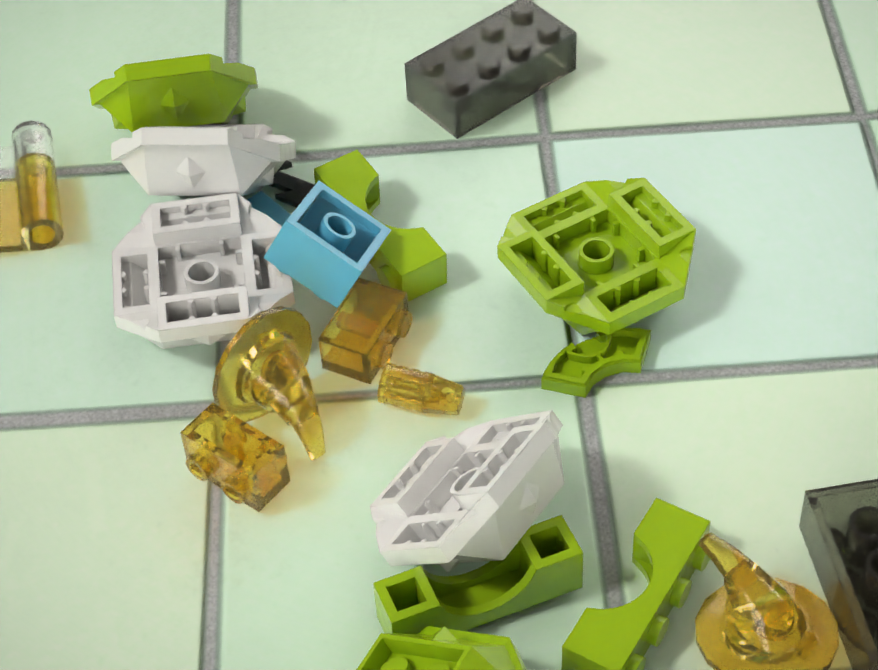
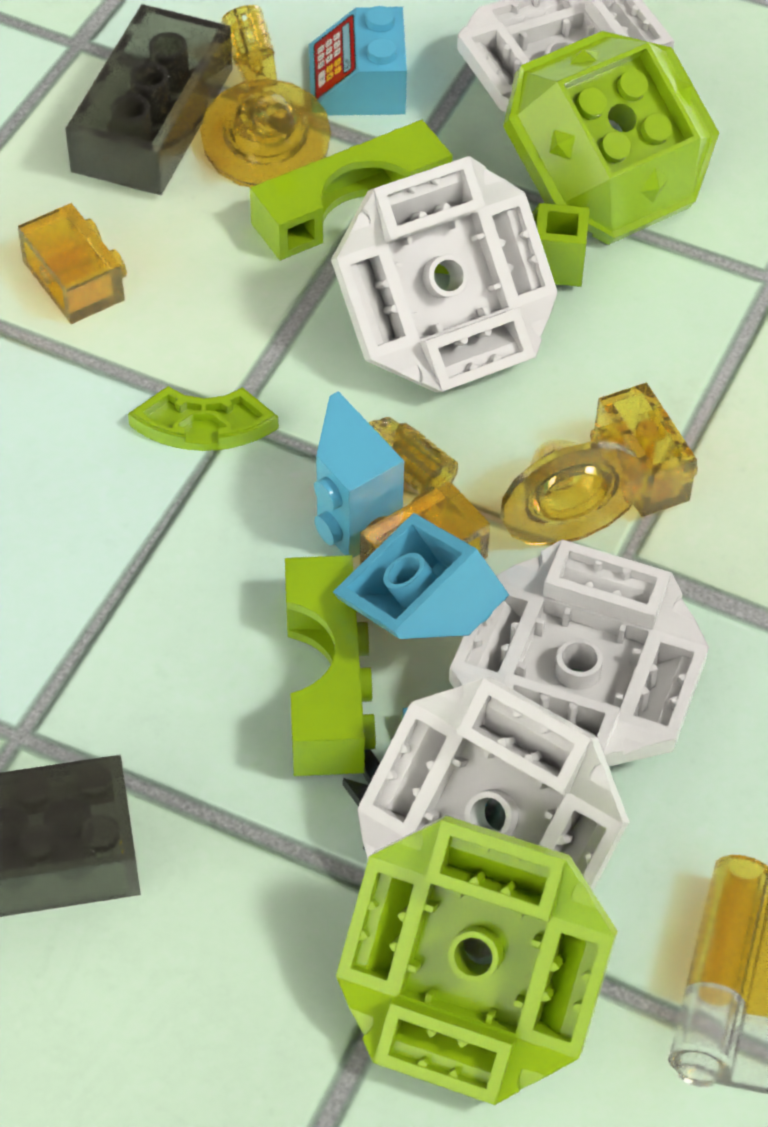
camera: 155 degrees left, 5 degrees up
lime piece [497,178,696,335] -> none
none -> clear yellow brick [18,203,127,324]
none -> medium azure slope [314,391,404,558]

